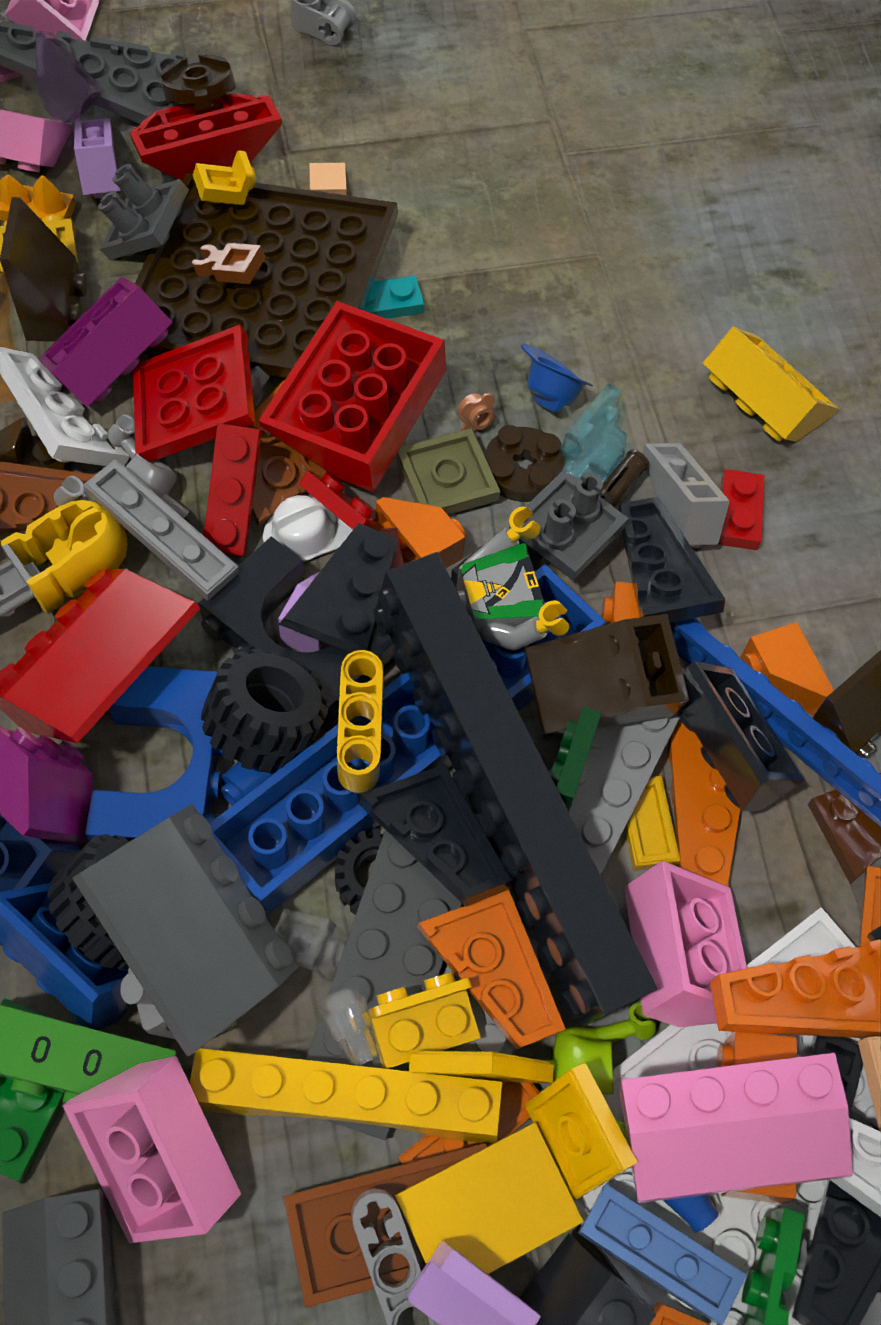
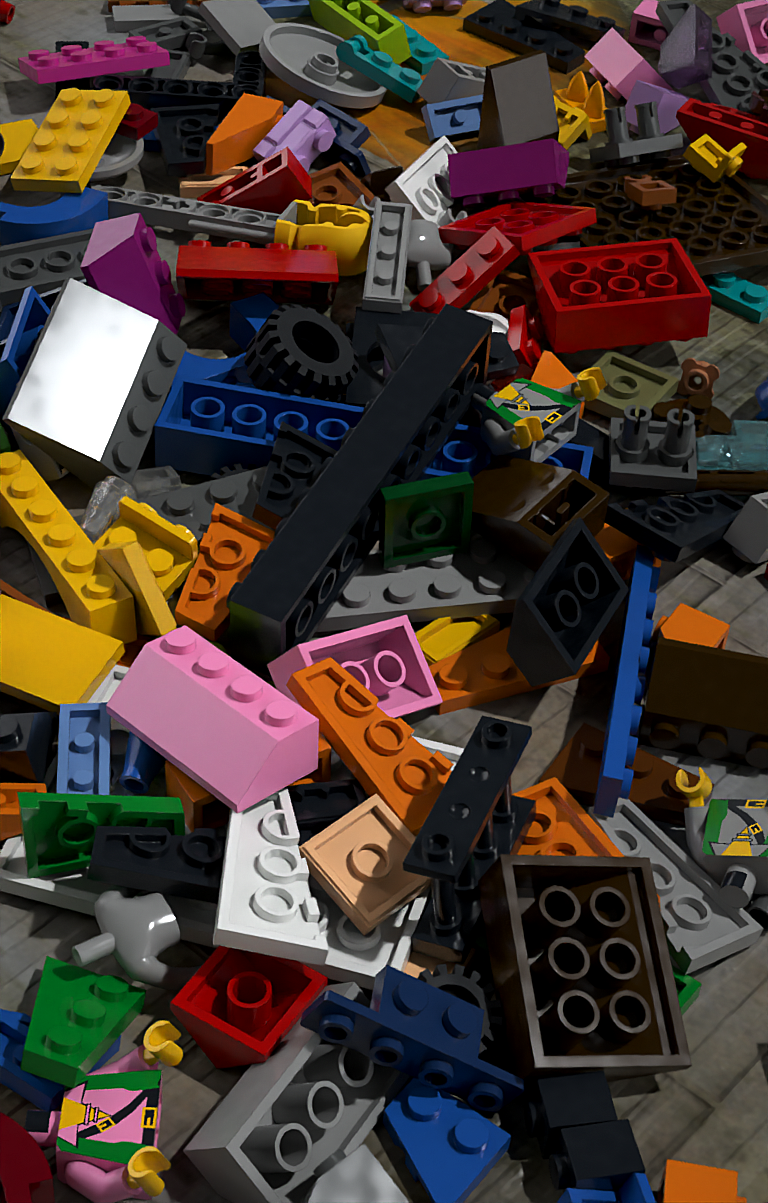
camera: 55 degrees right, 20 degrees down
yellow beam [337,650,383,793] -> none
yellow tile [525,1063,638,1201] -> none

